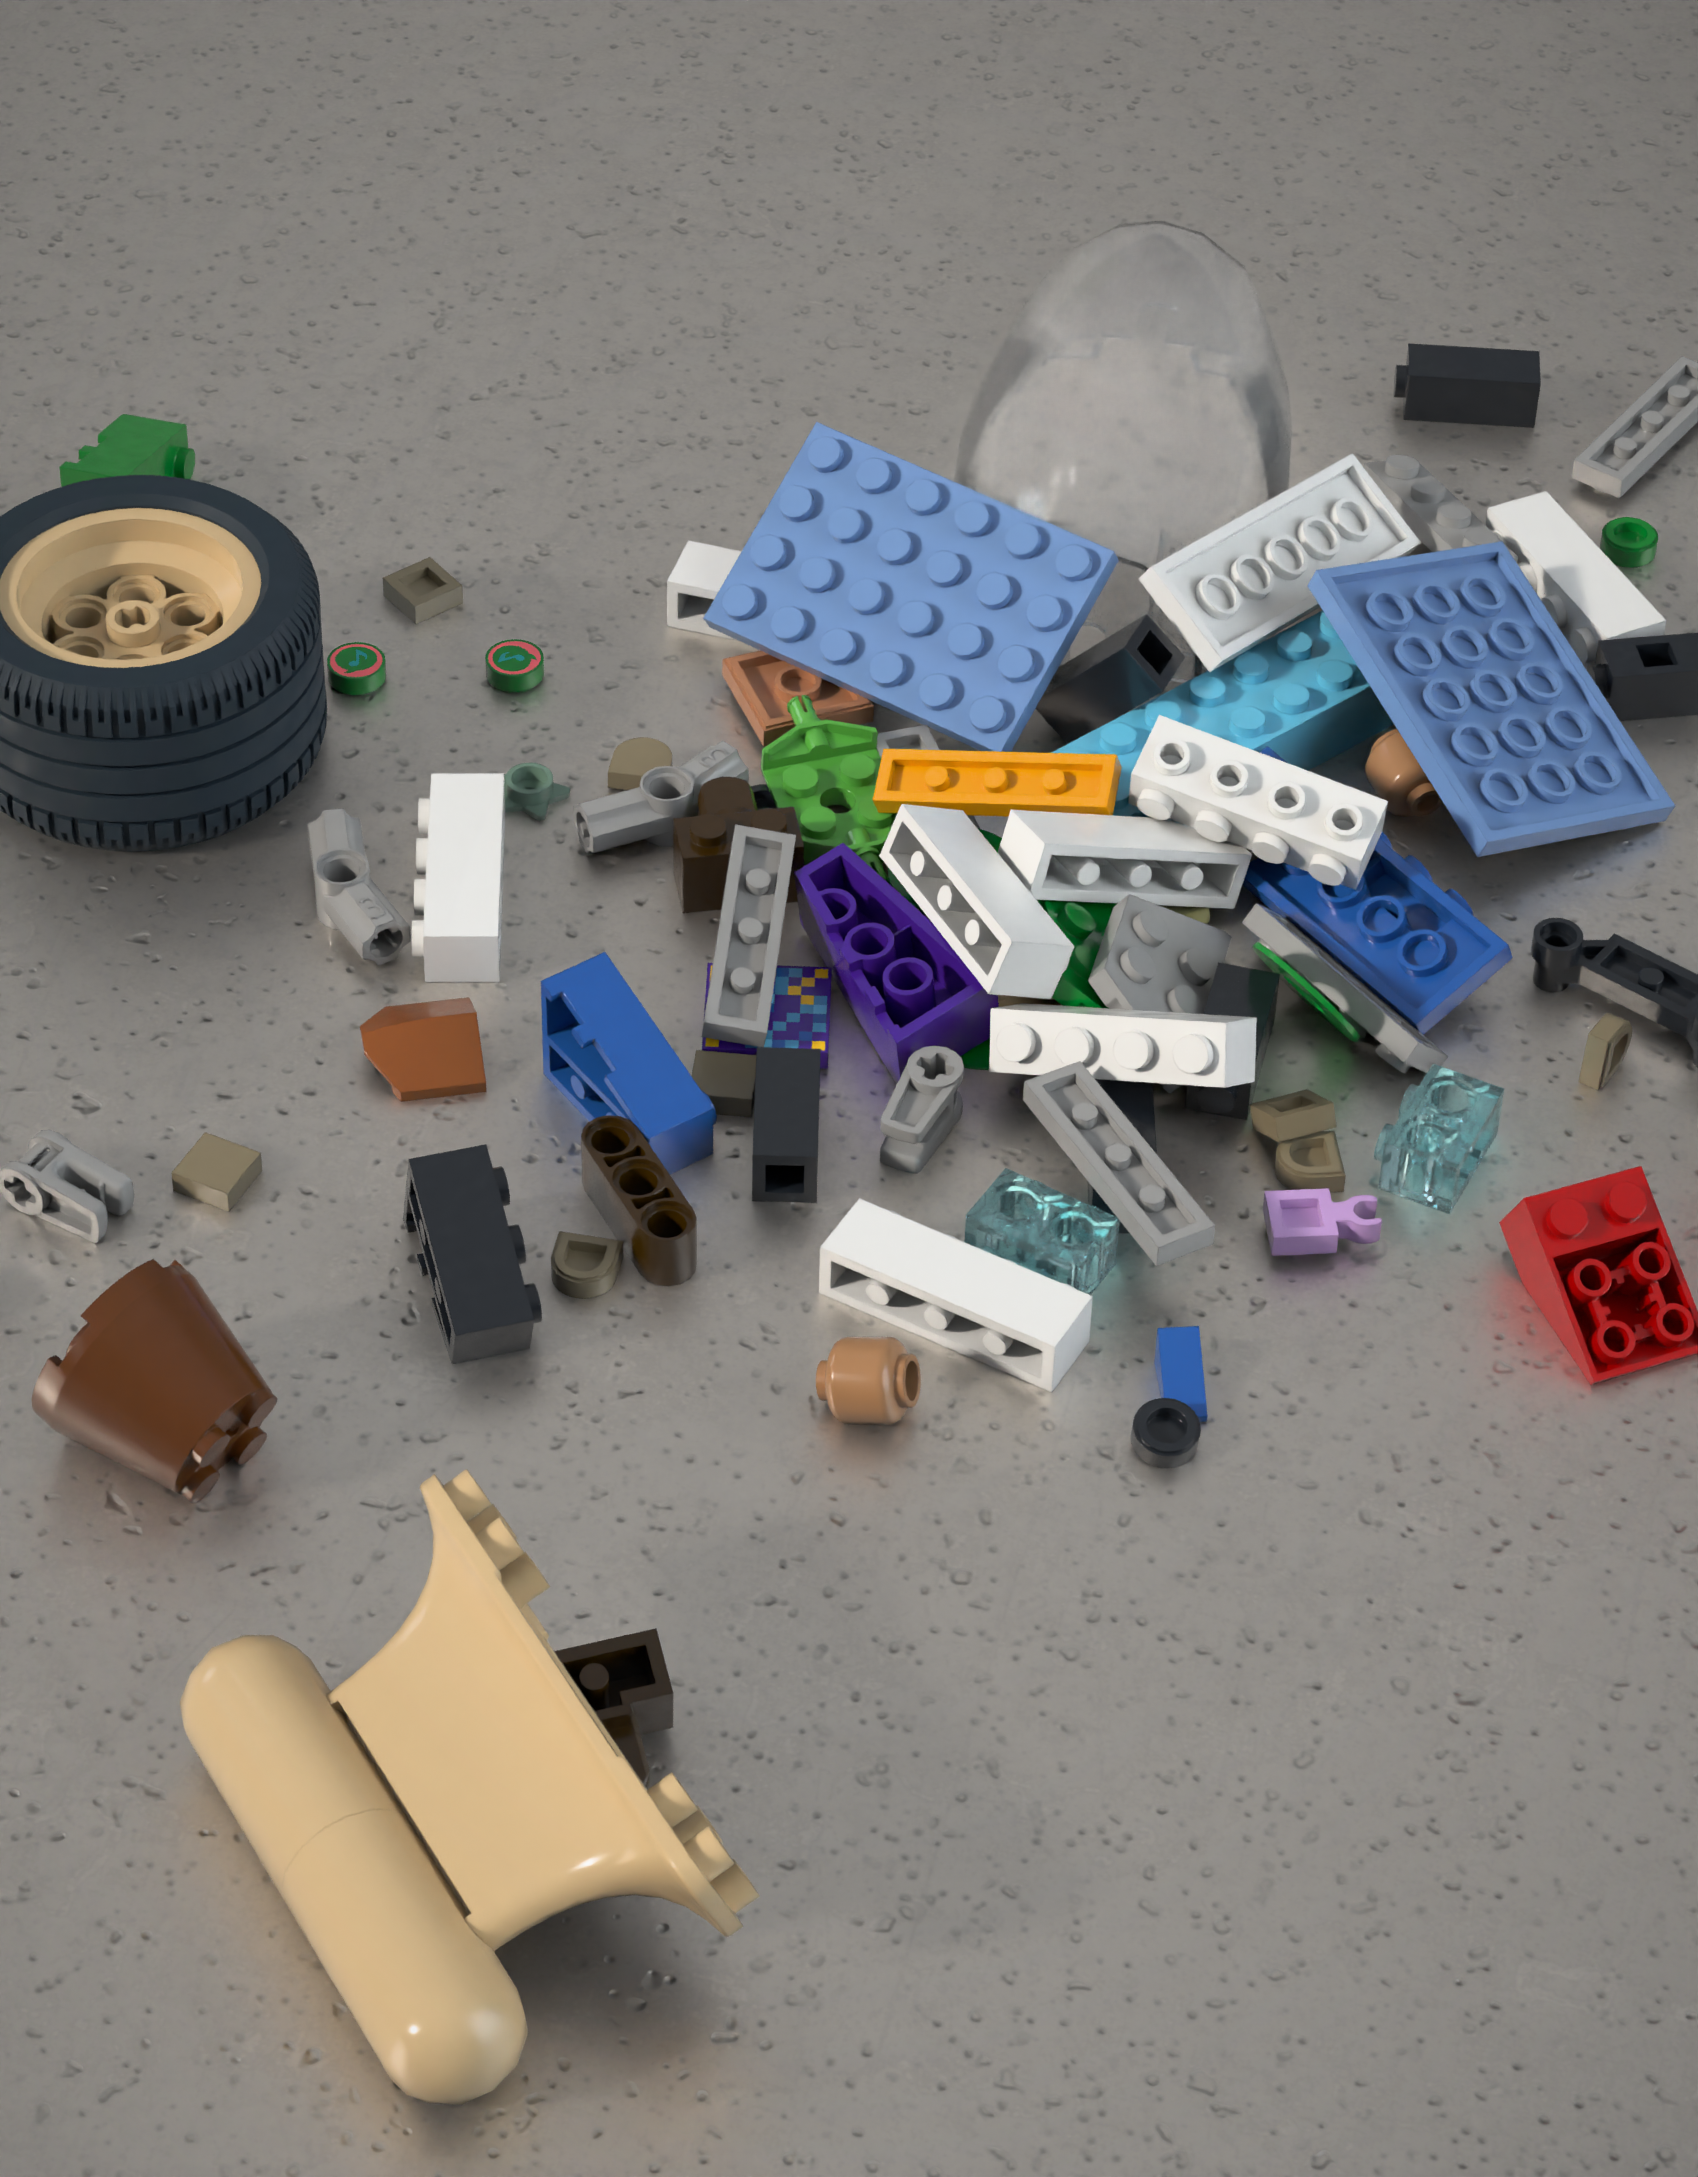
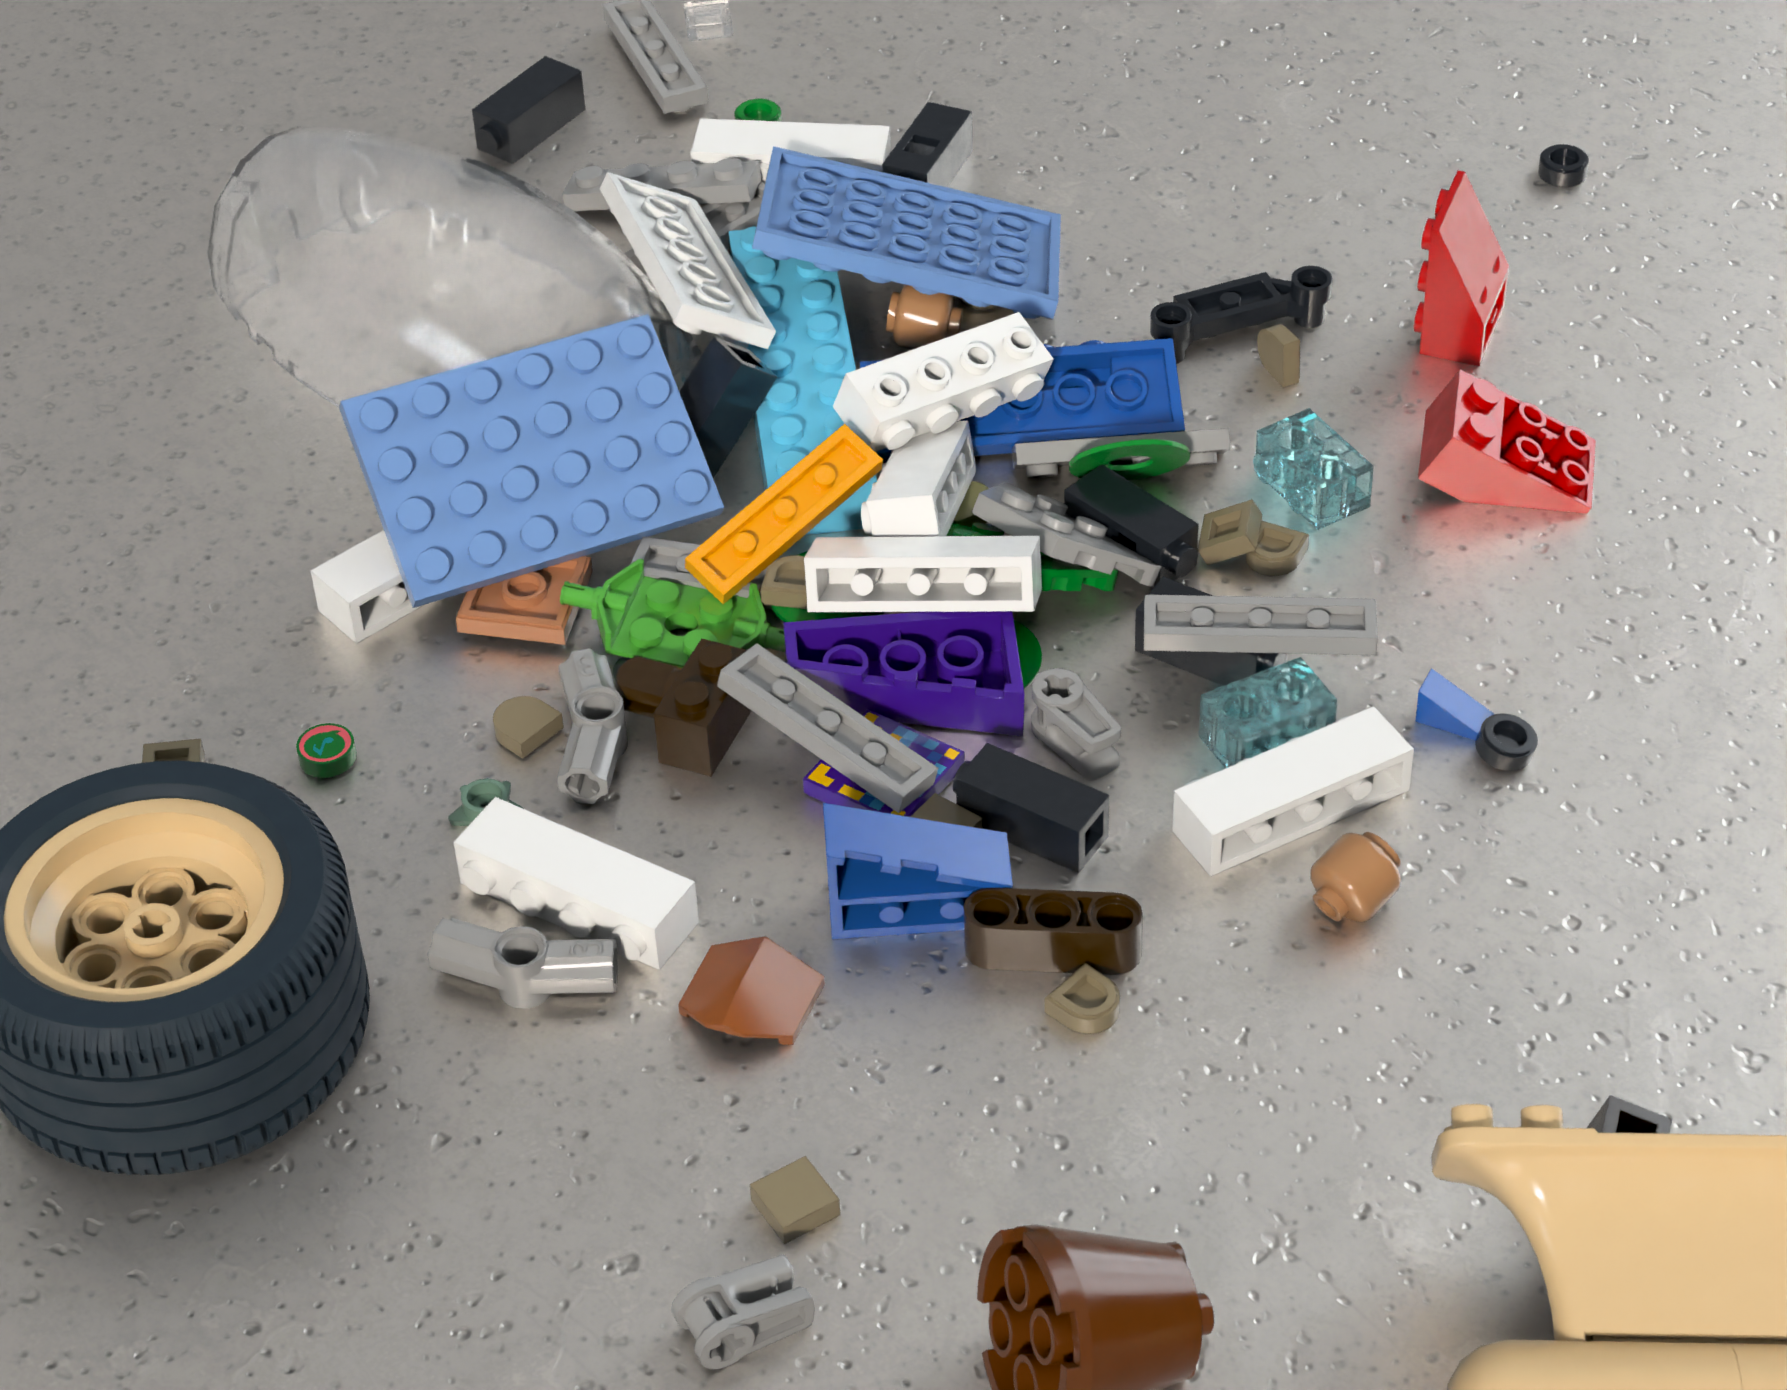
camera: 55 degrees left, 0 degrees up
black wedge [403,1144,542,1364] -> none
white brick [989,1003,1257,1088] -> none
lavender plate [1263,1188,1382,1256] -> none

